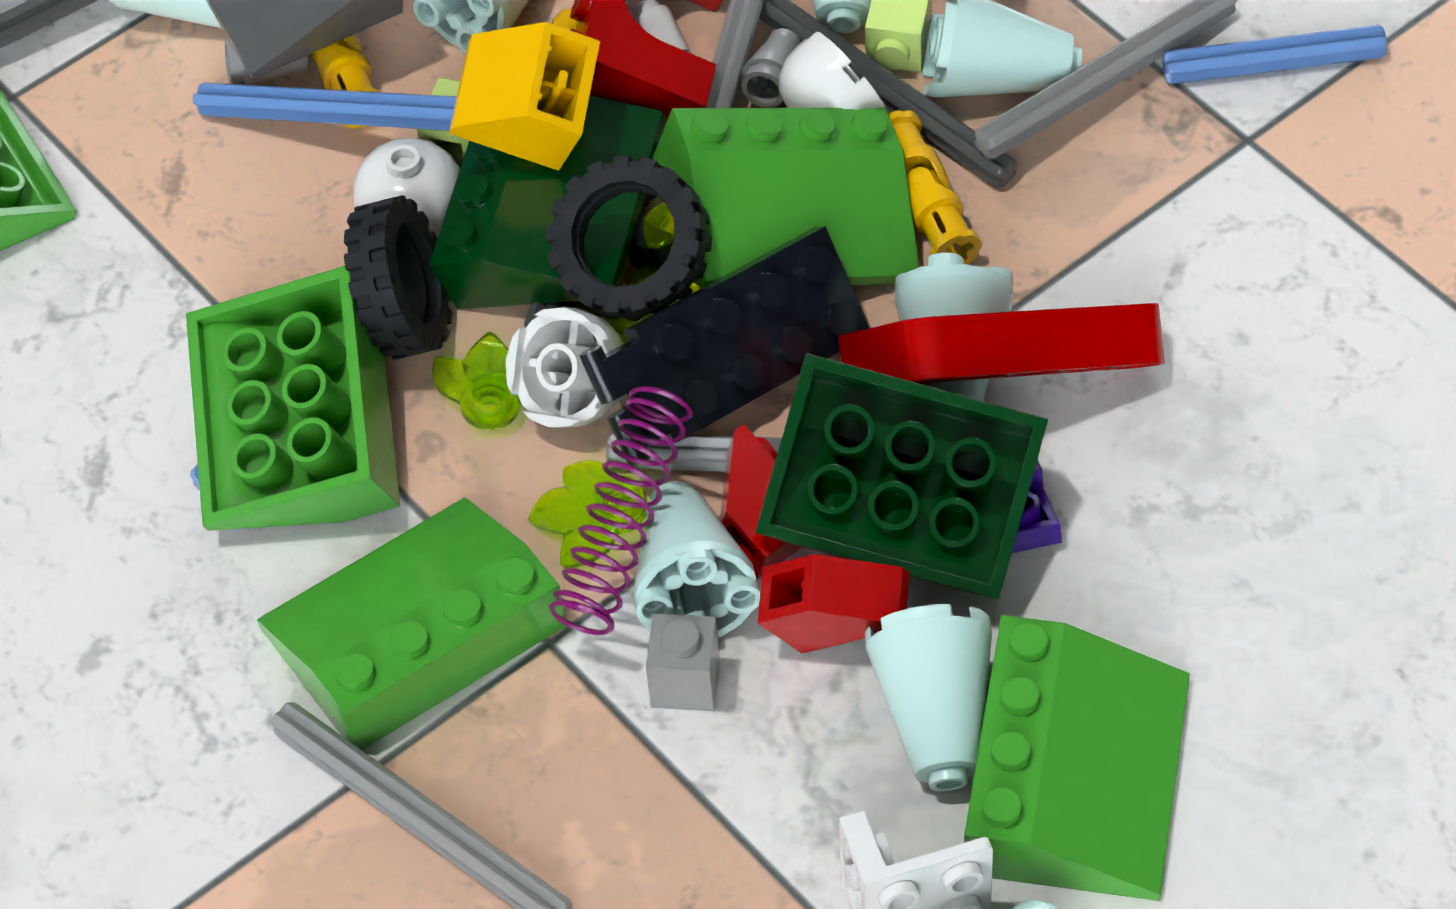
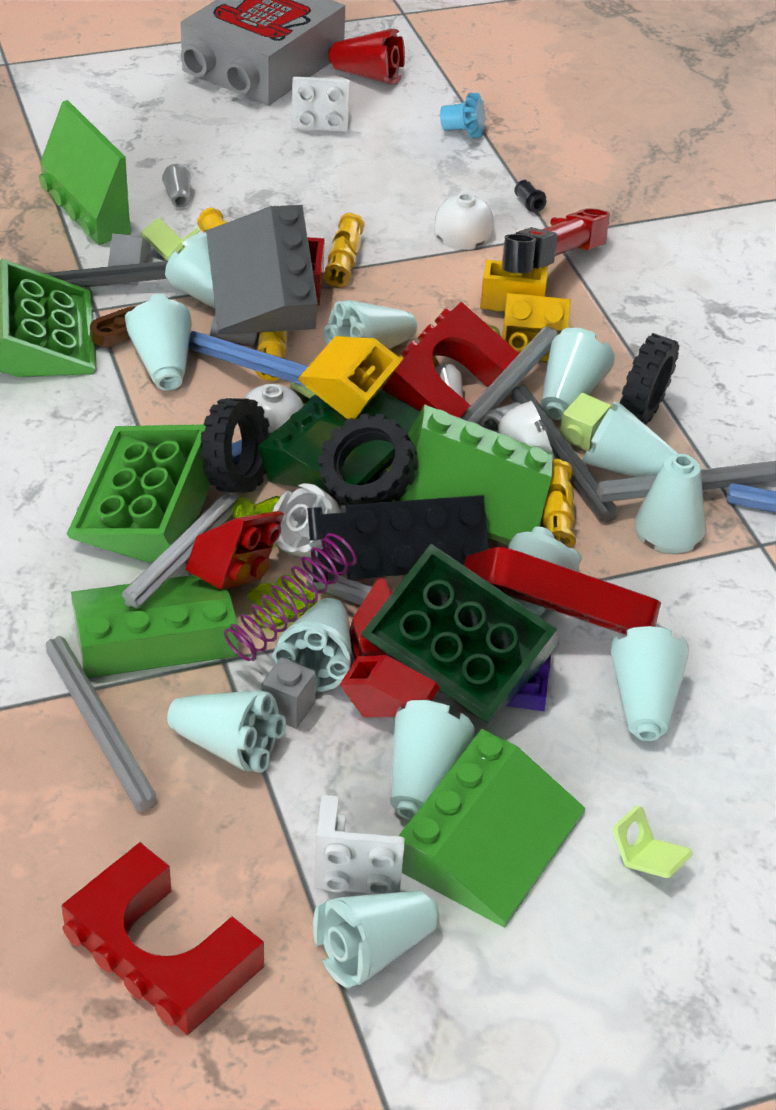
camera: 15 degrees right, 10 degrees down
none -> reddish brown plate [90,306,136,348]
none -> light grey axle [122,493,241,609]
none -> light aqua cone [125,294,192,391]
none -> light aqua cone [167,691,286,773]
none -> red slope [185,511,284,589]
none -> light aqua cone [611,626,689,741]
none -> yellowish green bracket [613,806,693,878]
none -> light aqua cone [635,454,706,554]

